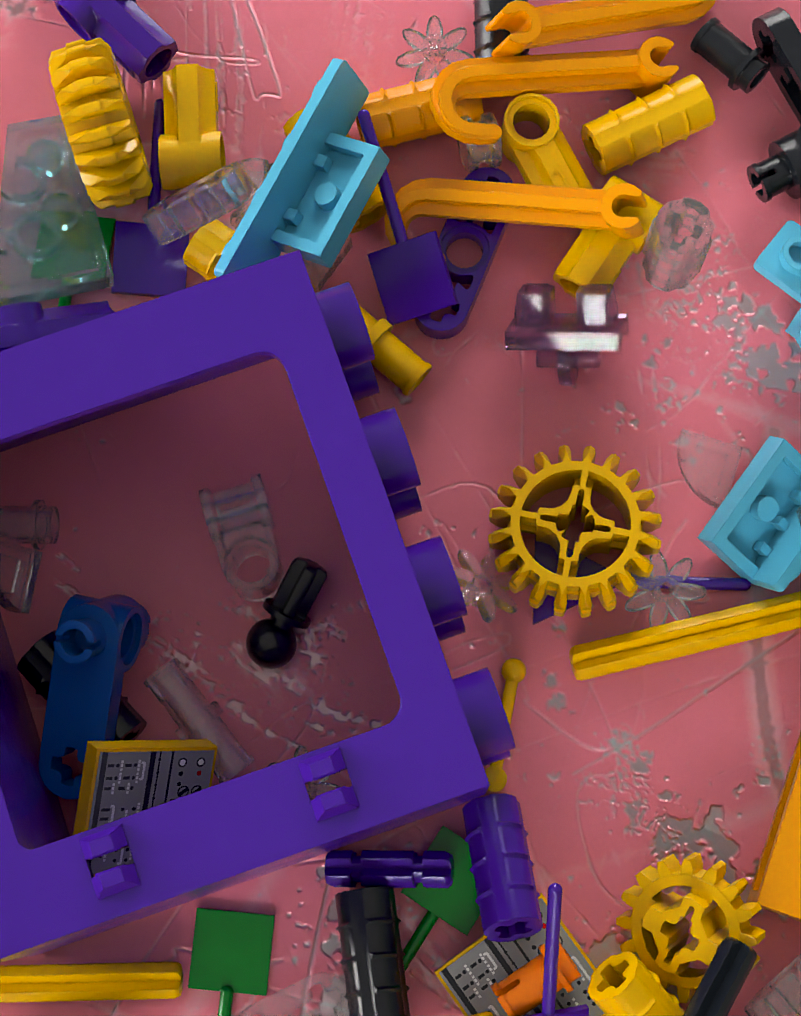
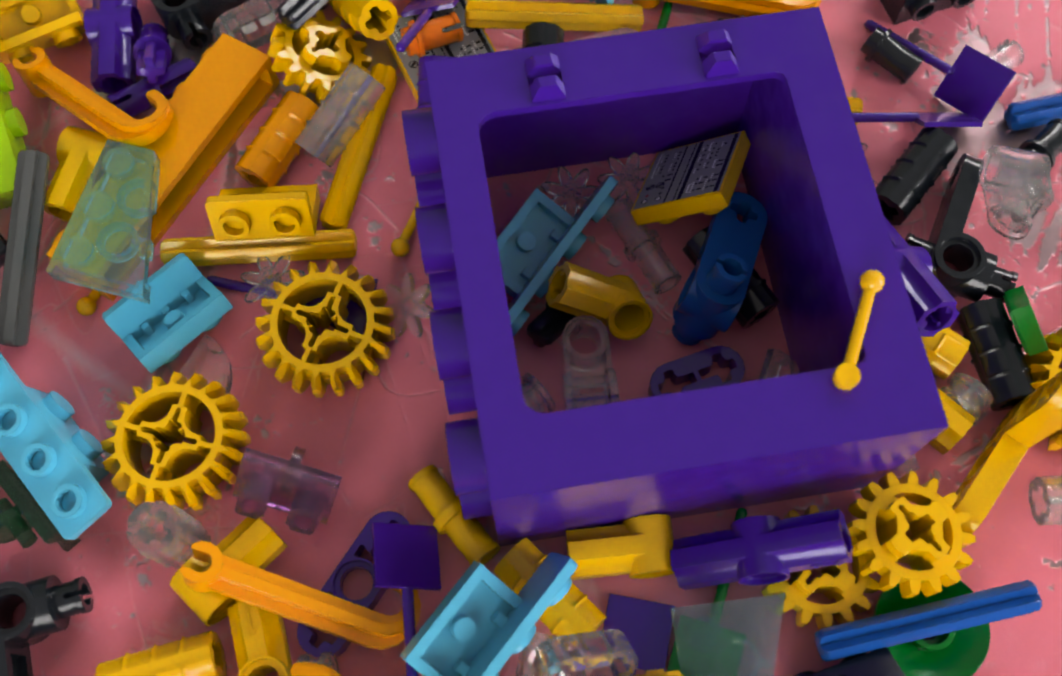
camera: 175 degrees left, 10 degrees down
none -> yellow gear [100,371,251,515]
none -> yellow bracket [205,184,321,242]
none -> light orange axle [235,90,323,187]
none -> clear axle [295,62,386,167]
none -> yellow axle [320,63,398,230]
none -> medium azure bracket [497,175,618,336]
none -> clear bush [521,372,556,413]
none -> yellow piece [545,261,653,340]
none -> dark purple beam [648,346,745,397]

